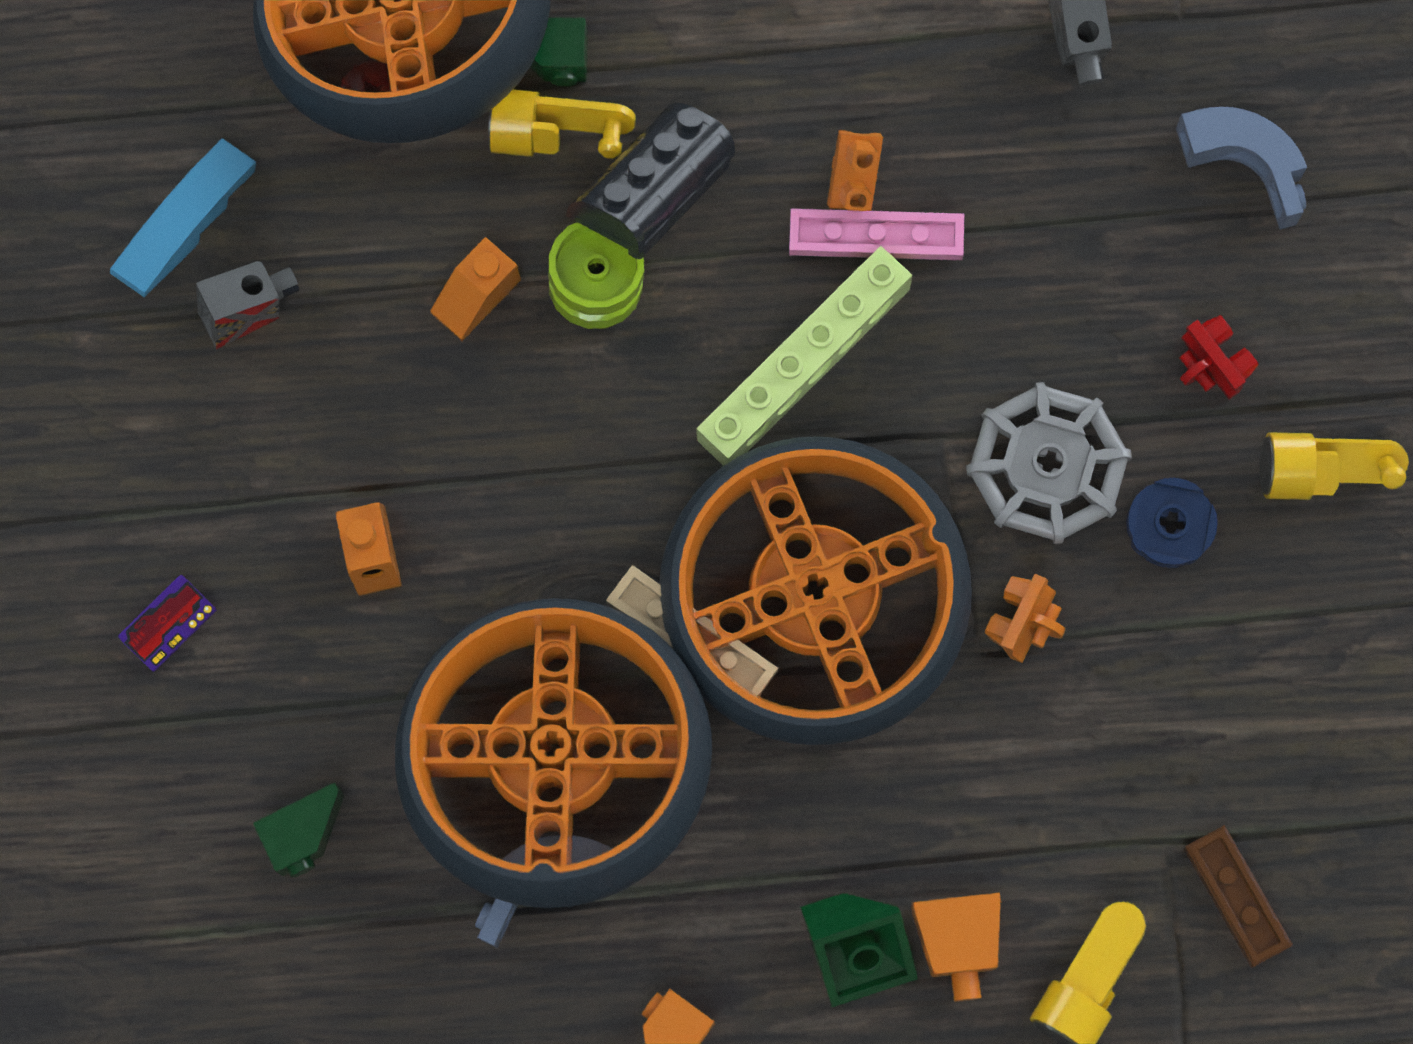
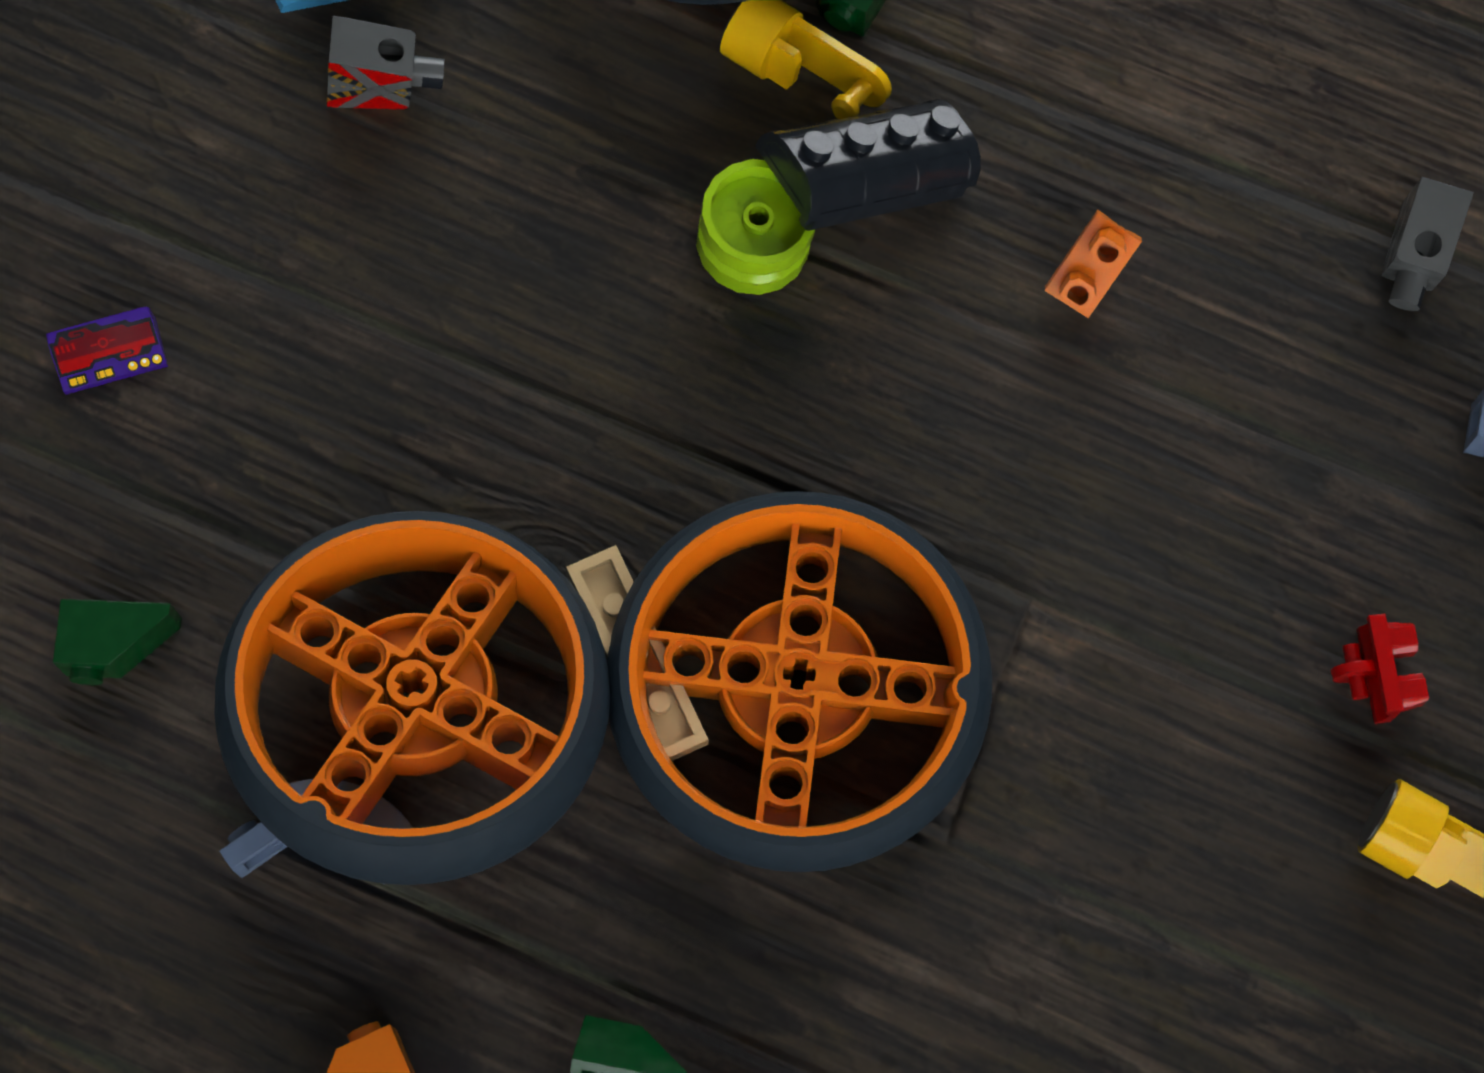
camera: 25 degrees right, 5 degrees down
orange torso [336,502,402,596] -> none
orange slope [430,237,521,341] -> none
yellowish green brick [696,246,912,466] -> none
bright pink plate [789,209,964,260] -> none
light grey plate [966,382,1132,544] -> none
orange hips [985,574,1066,663] -> none
dark blue plate [1126,478,1217,568] -> none

